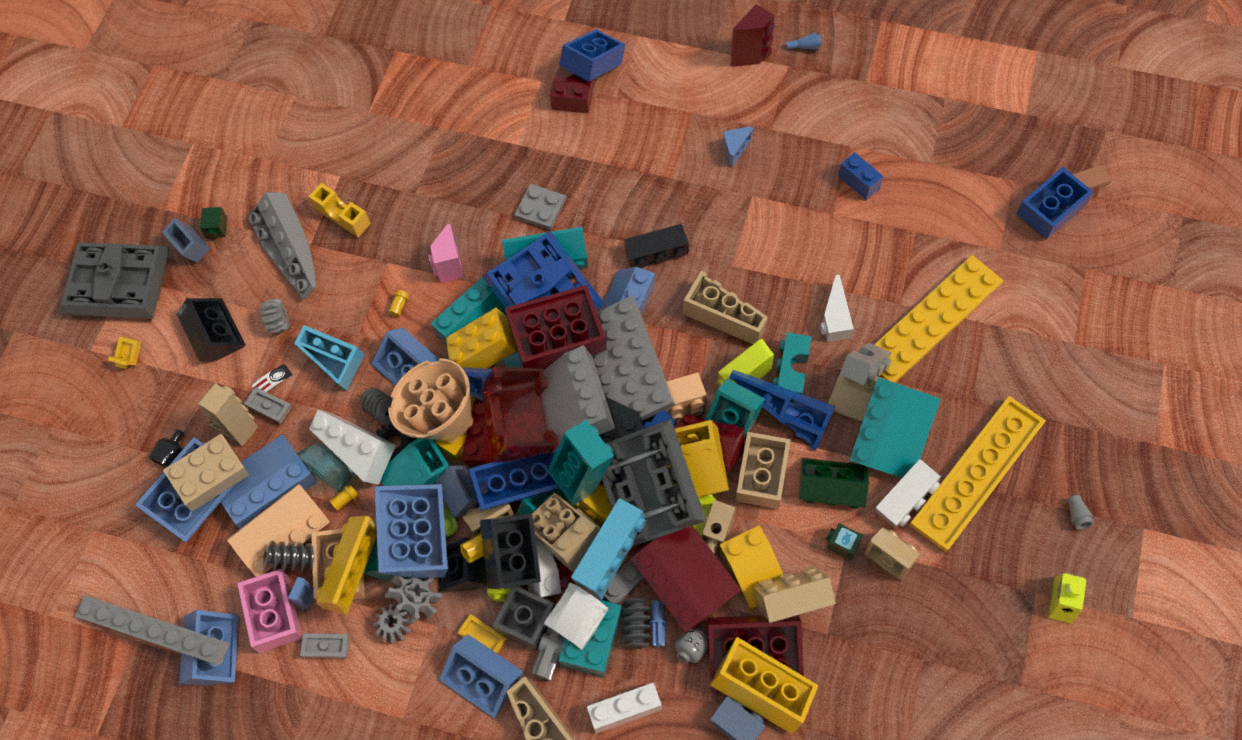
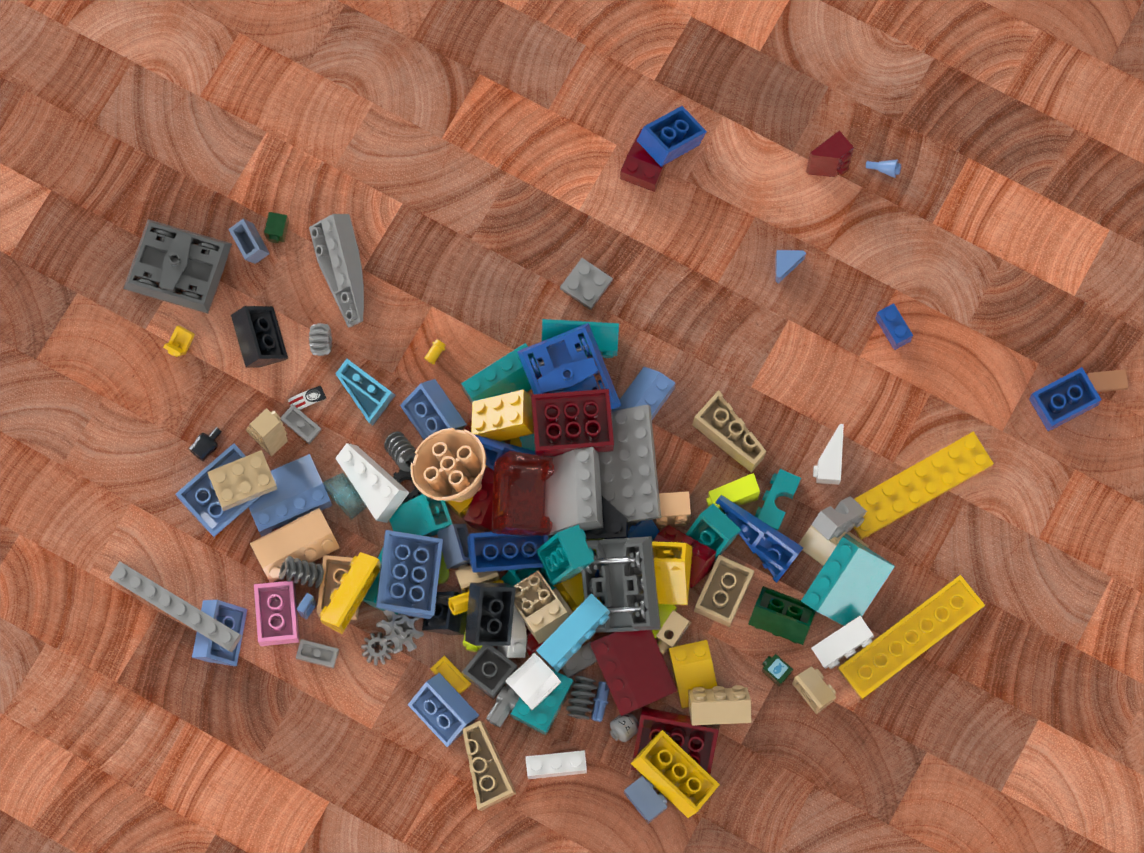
camera: 10 degrees right, 10 degrees up
yellow arch [308,183,371,237] -> none
yellow pin [329,485,359,511] -> none
bright pink slope [428,224,464,283] -> none
black brick [624,224,689,268] -> none
neon yellow torso [1048,573,1086,624] -> none
light grey cone [1067,495,1094,530] -> none

